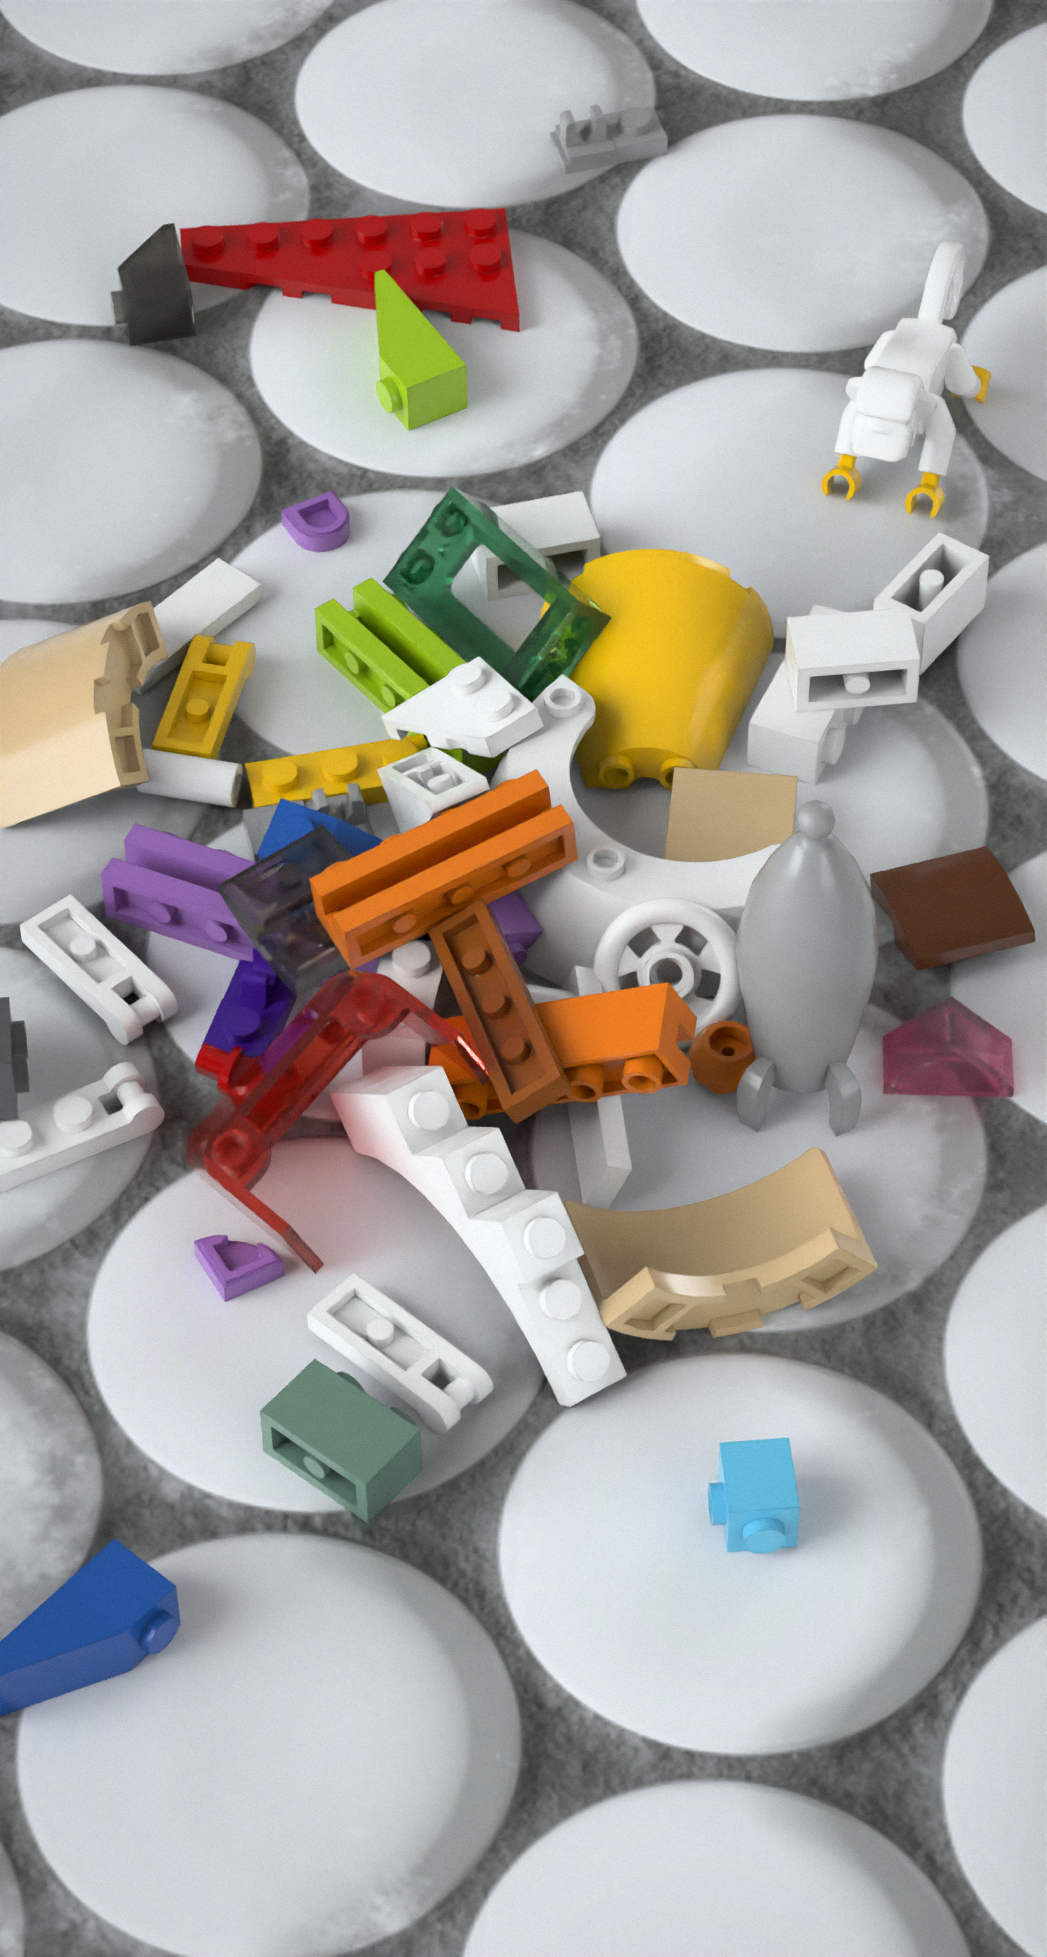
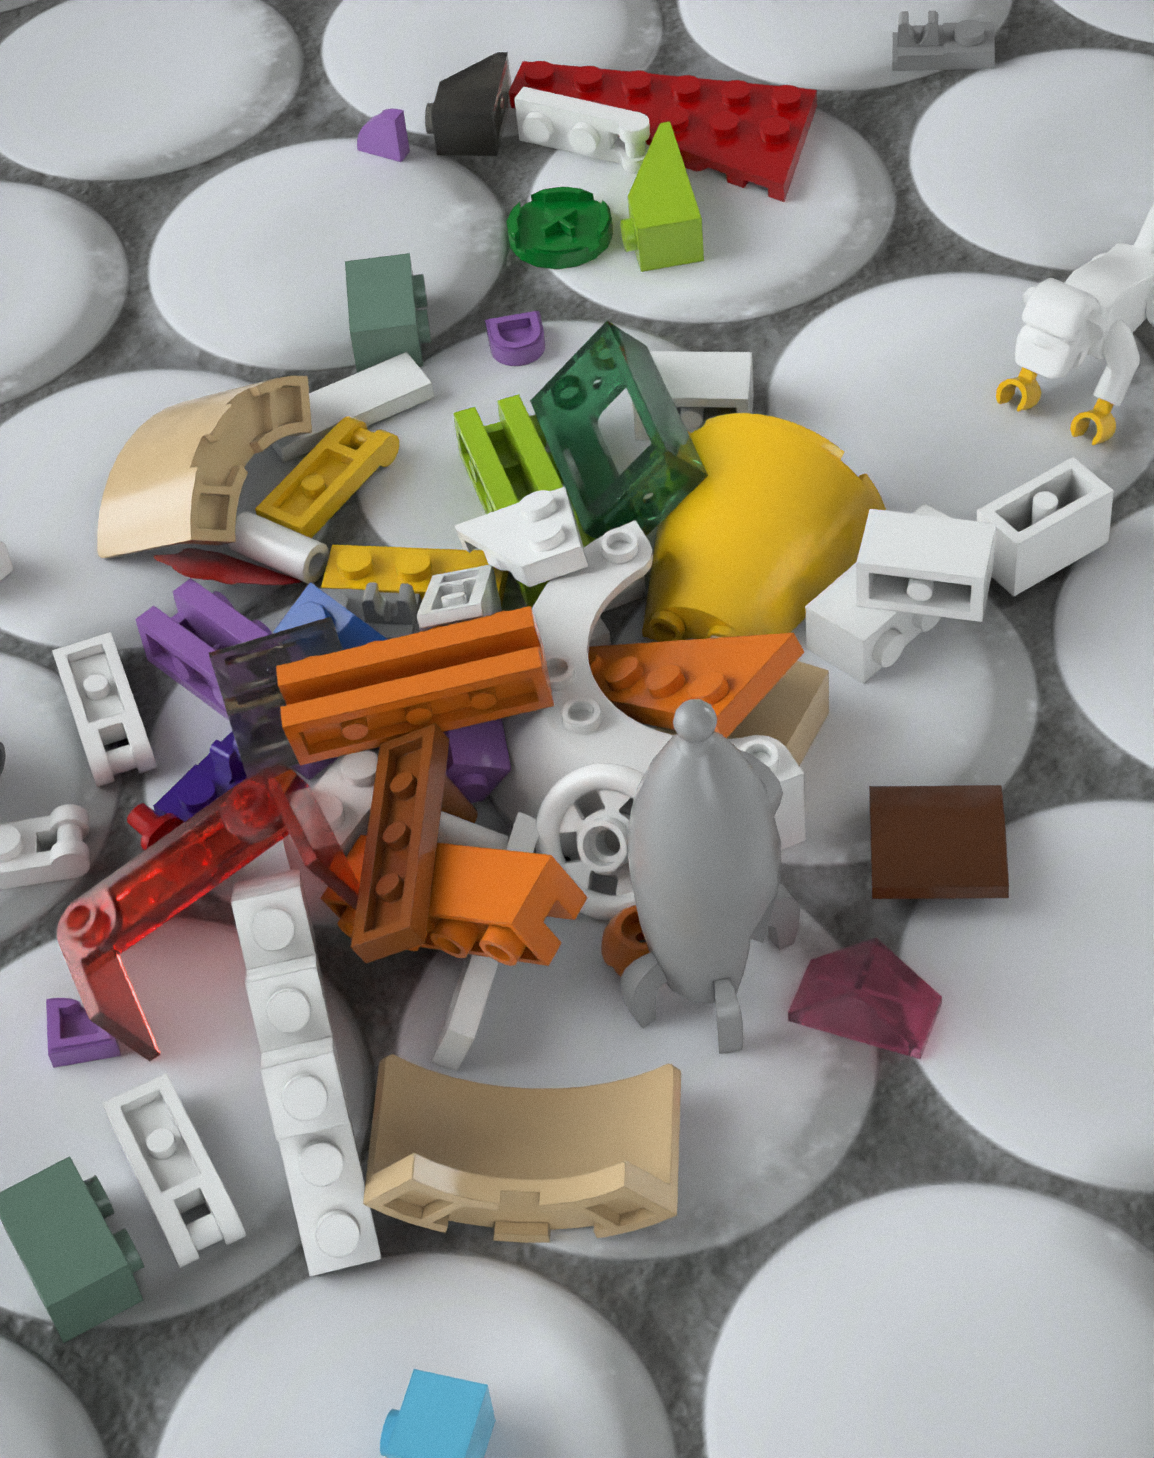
camera: 25 degrees right, 0 degrees up
none -> red sticker [153,548,303,585]
none -> sand green brick [345,253,431,373]
none -> medium lavender tile [357,109,410,162]
none -> green tile [506,186,613,269]
none -> white plate [514,87,650,174]
none -> orange wing [588,633,804,738]

